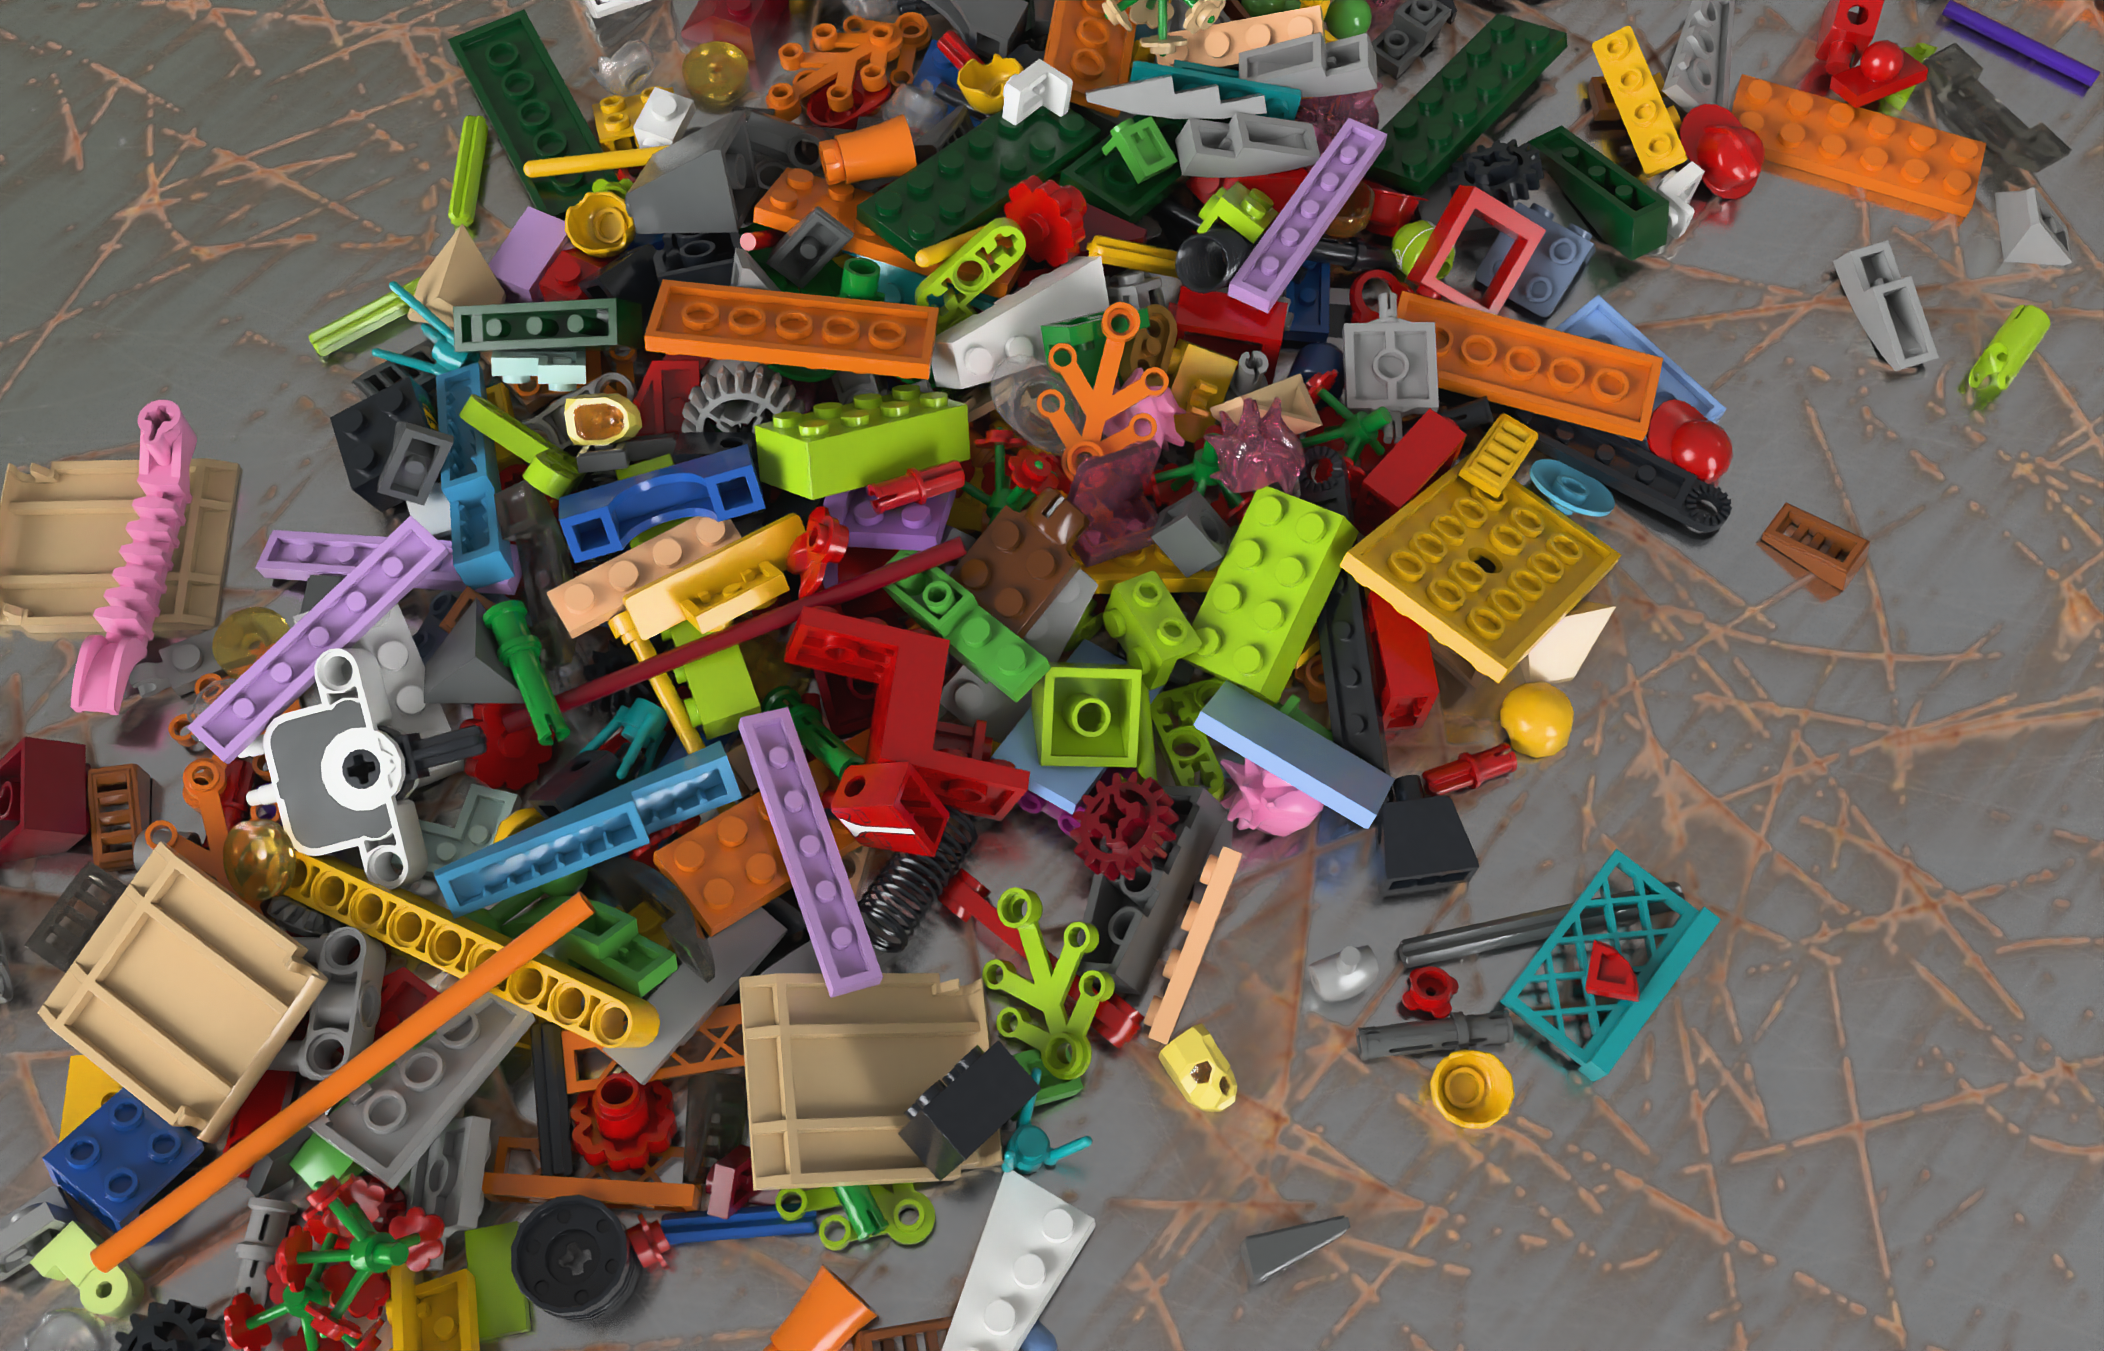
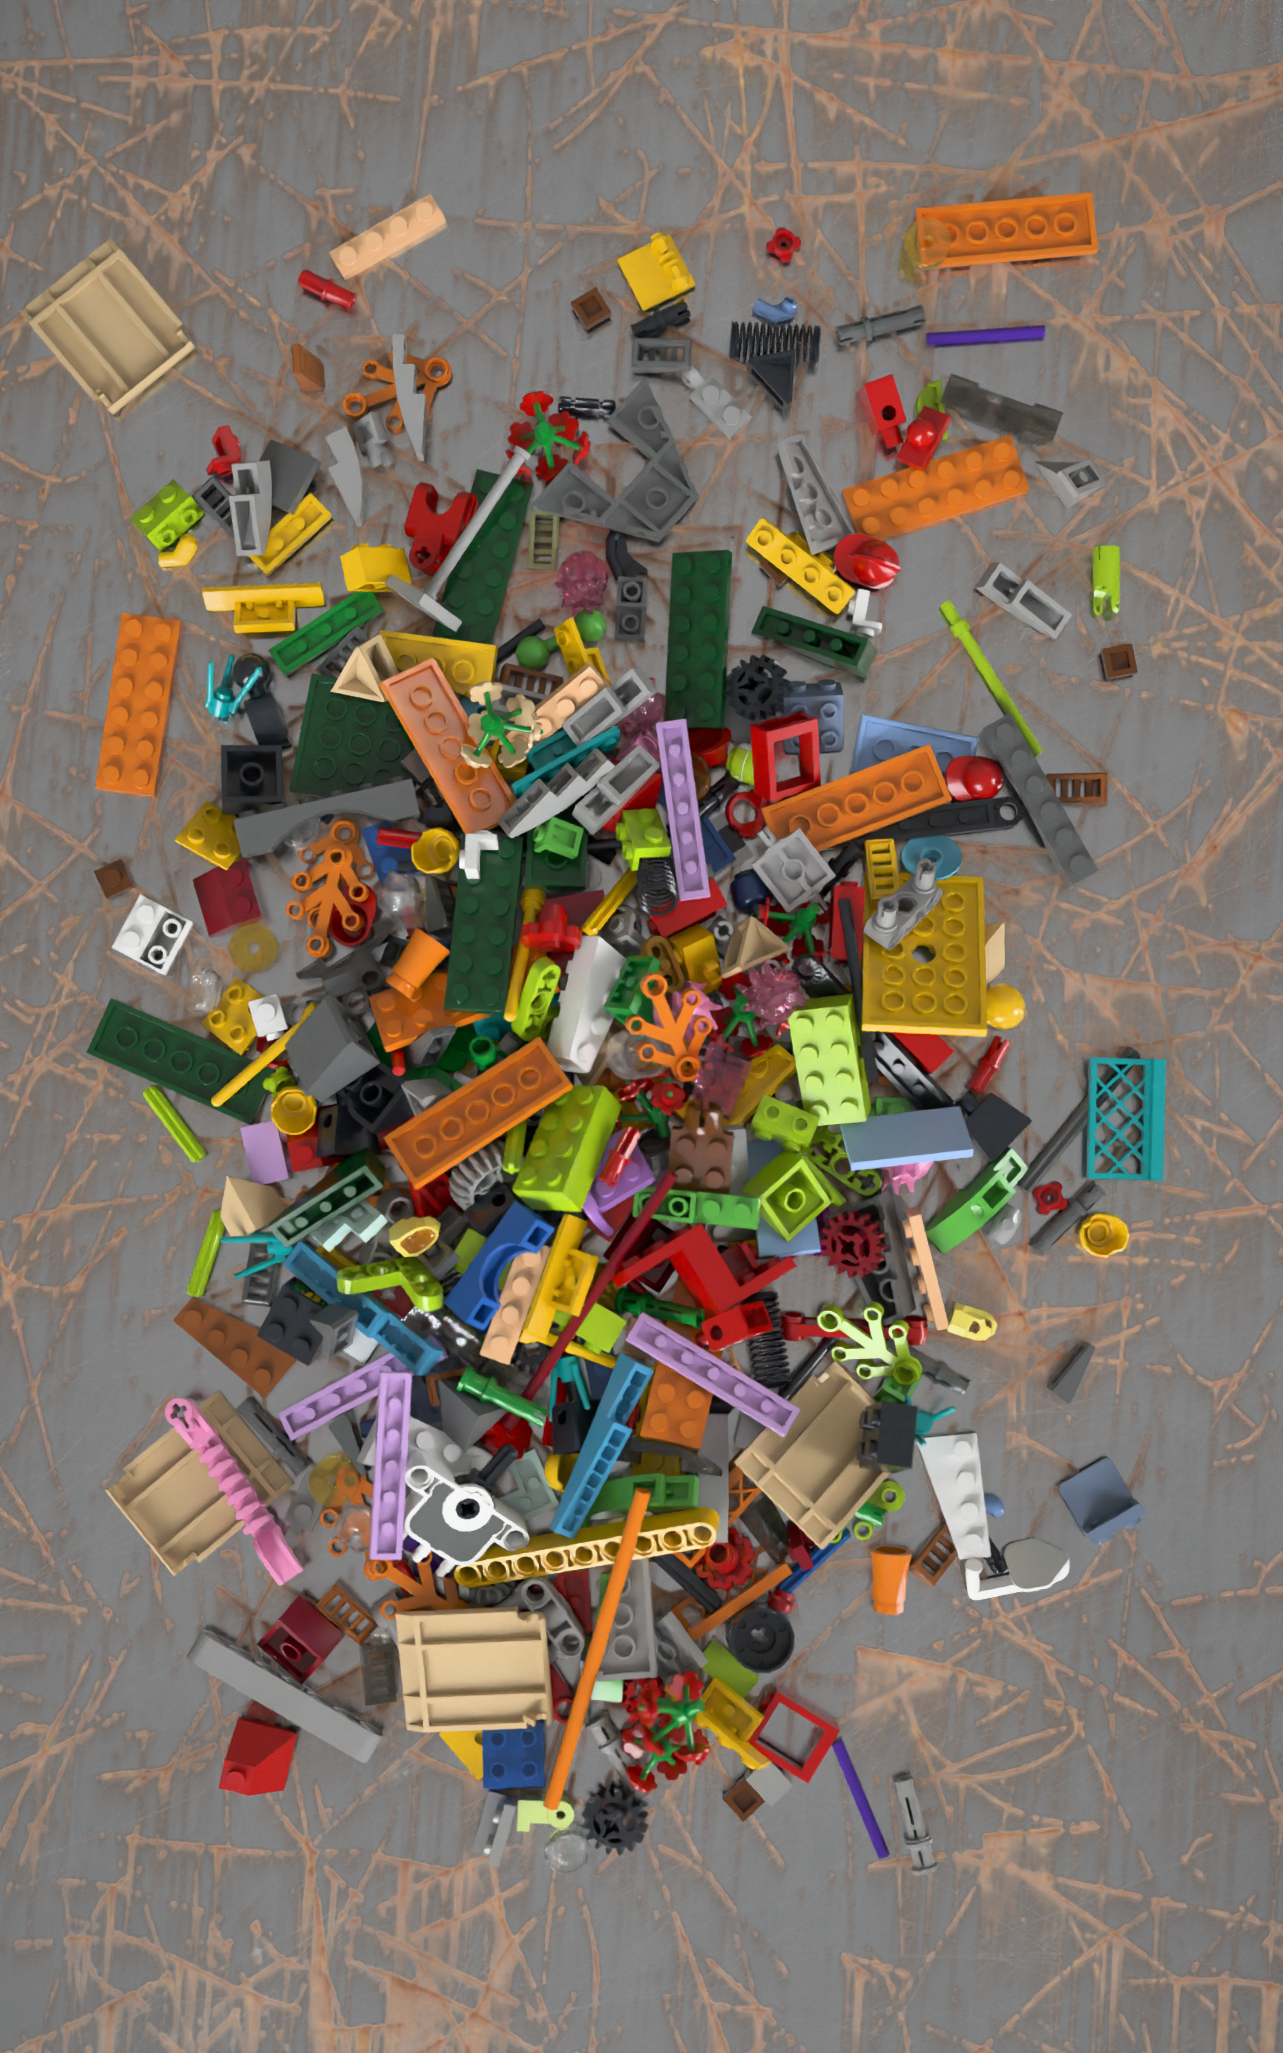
camera: 30 degrees left, 20 degrees up
clear yellow piece [223,819,296,901] -> none
red plate [786,506,849,599] -> none
dark grey brick [1151,490,1232,578] -> none
red tile [1585,940,1640,1002] -> none
none -> dark orange wing [173,1297,297,1398]
none -> dark grey pin [235,1396,311,1477]
none -> lime axle [502,1118,528,1174]
none -> black bar [778,1337,839,1402]
none -> black bar [838,898,879,1082]
none -> light grey piece [864,858,942,950]
none -> dark grey pin [886,1339,971,1397]
none -> bright green slope [925,1147,1029,1254]
none -> lime bar [940,600,1043,757]
none -> dark grey arch [979,713,1099,889]
none -> reddish brown plate [1101,643,1138,680]

